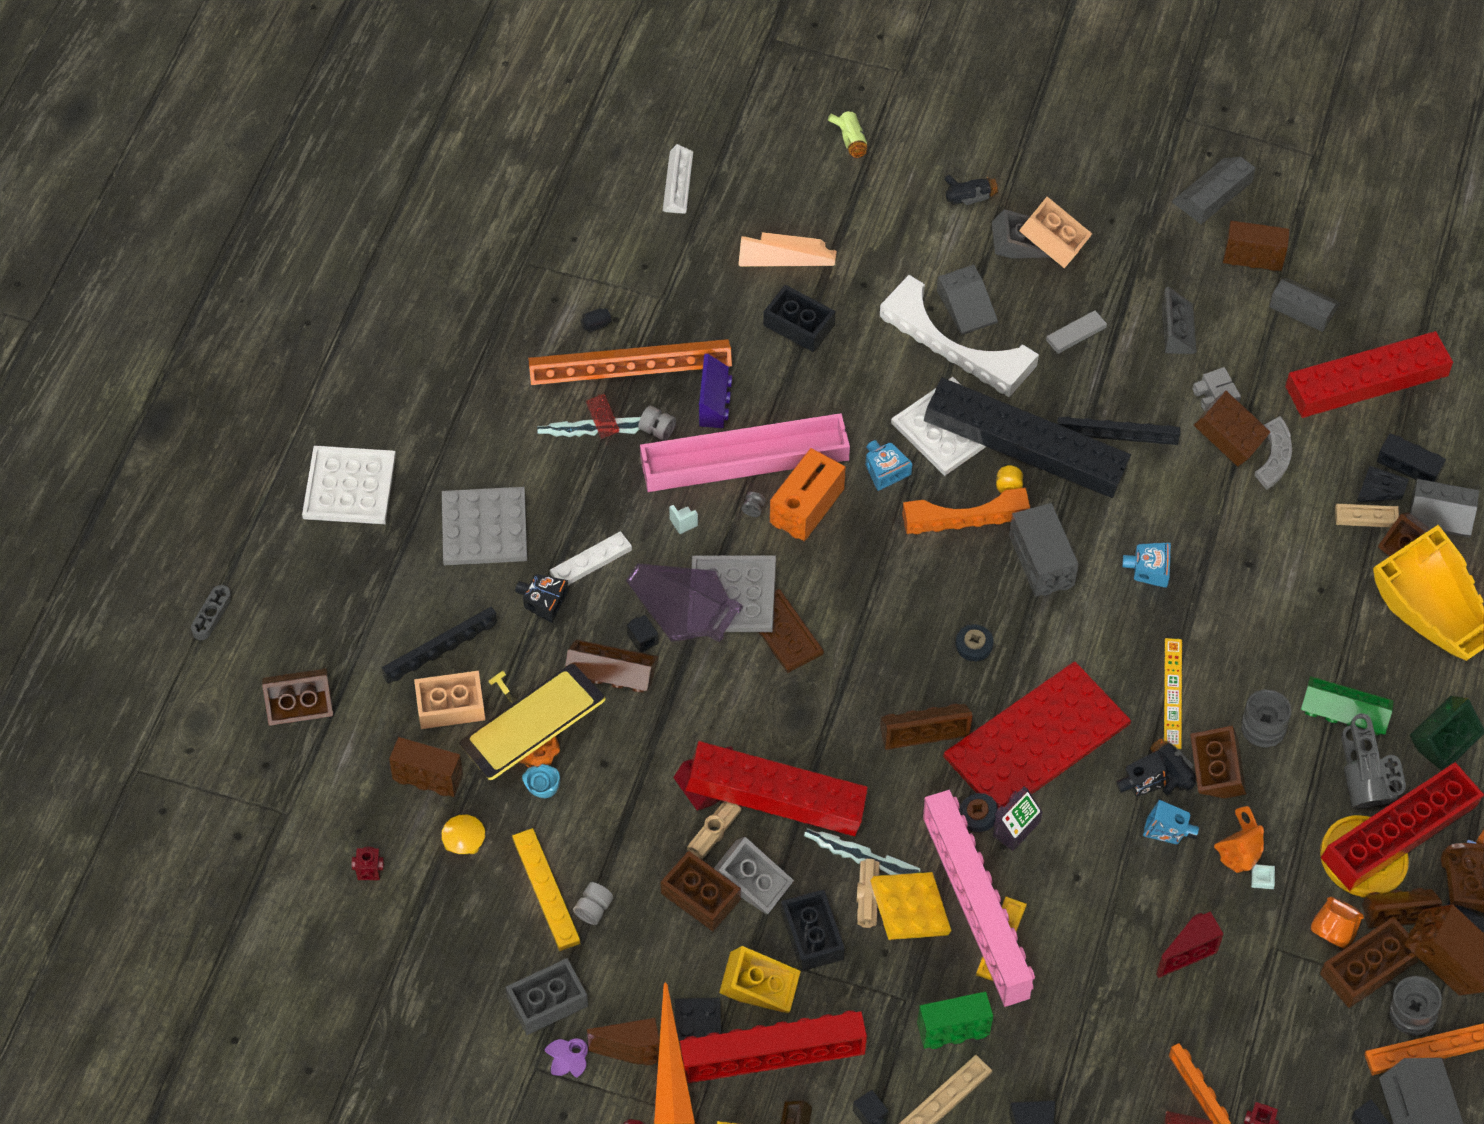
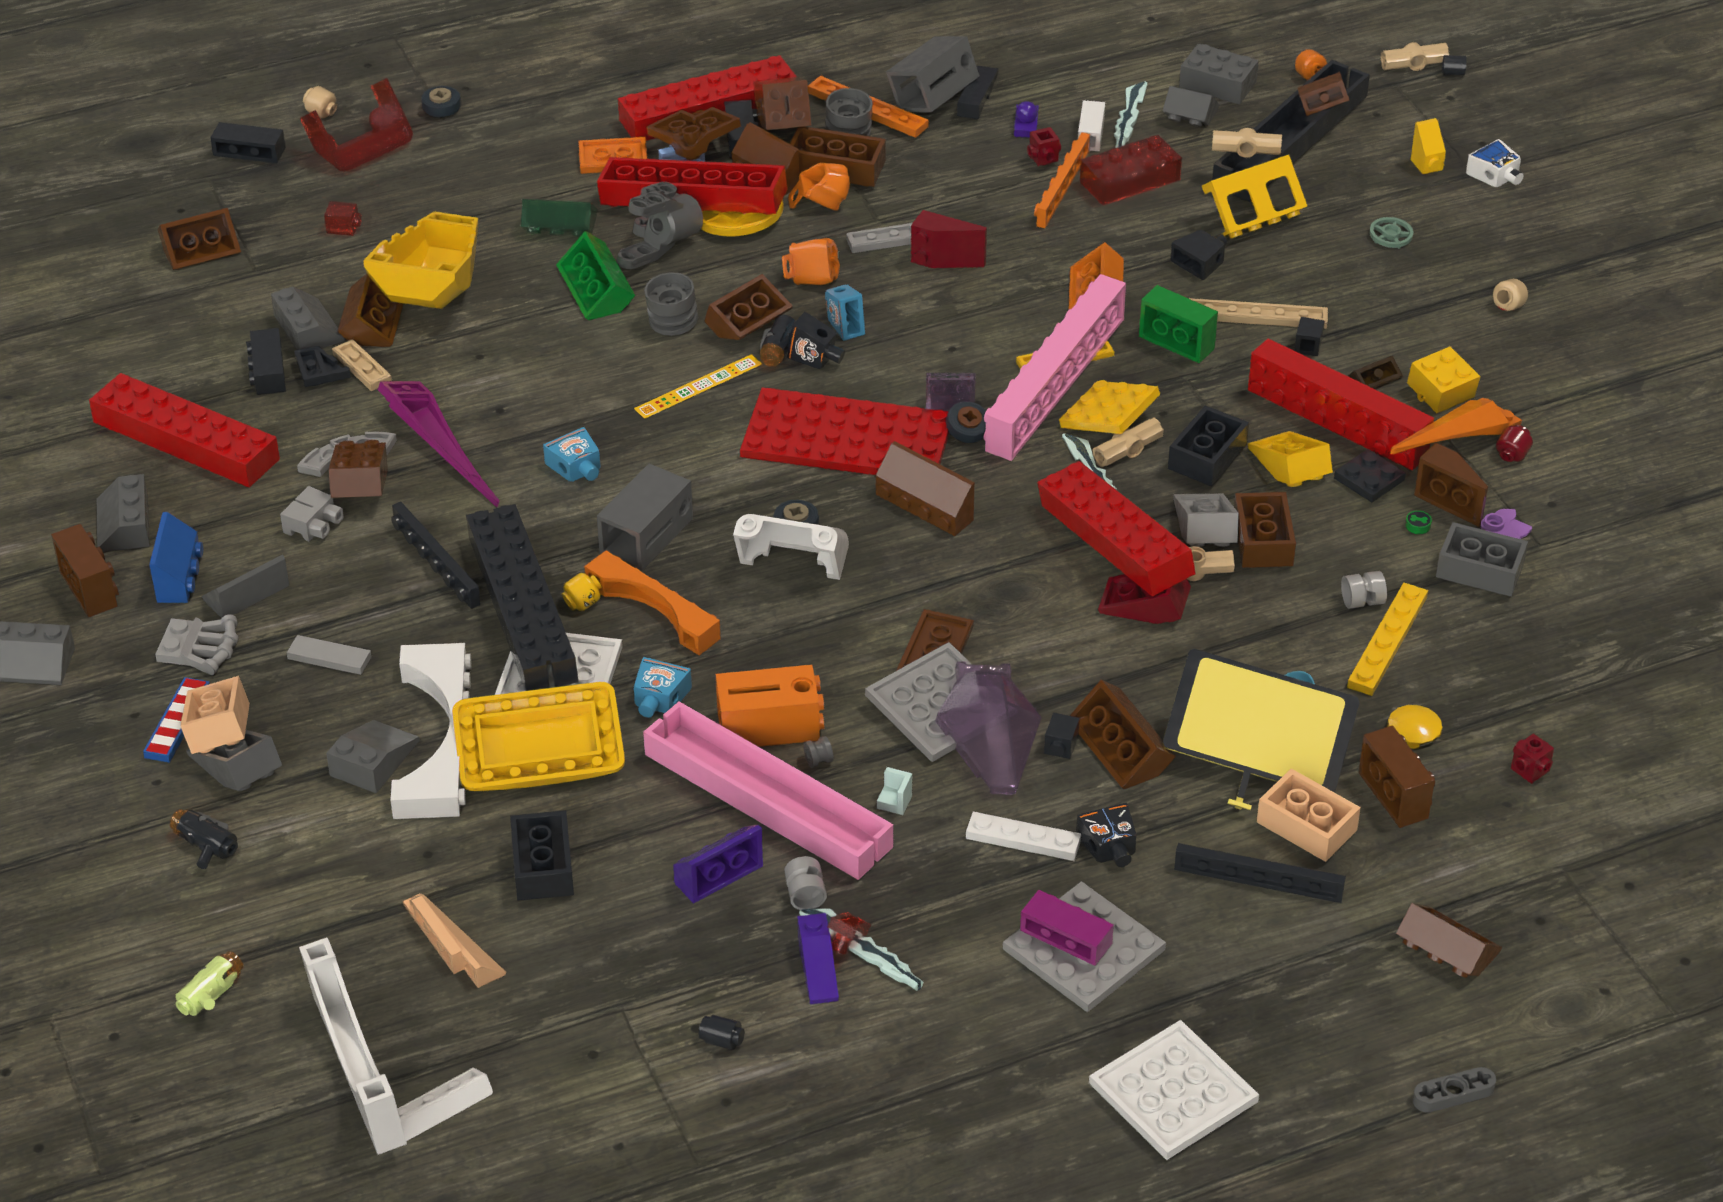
camera: 130 degrees left, 15 degrees down
orange brick [528,339,732,385] -> none
none -> tile [143,677,210,763]
none -> blue slope [149,512,203,603]
none -> light grey plate [155,615,238,675]
none -> white arch [299,938,407,1155]
none -> magenta plate [377,381,500,507]
none -> yellow wedge [452,682,625,791]
none -> white windscreen [733,514,849,580]
none -> dark purple slope [797,913,839,1004]
none -> light grey tile [847,223,912,253]
none -> magenta brick [1020,890,1114,966]
none -> orange slope [1069,242,1124,309]
none -> green tile [1405,511,1432,534]

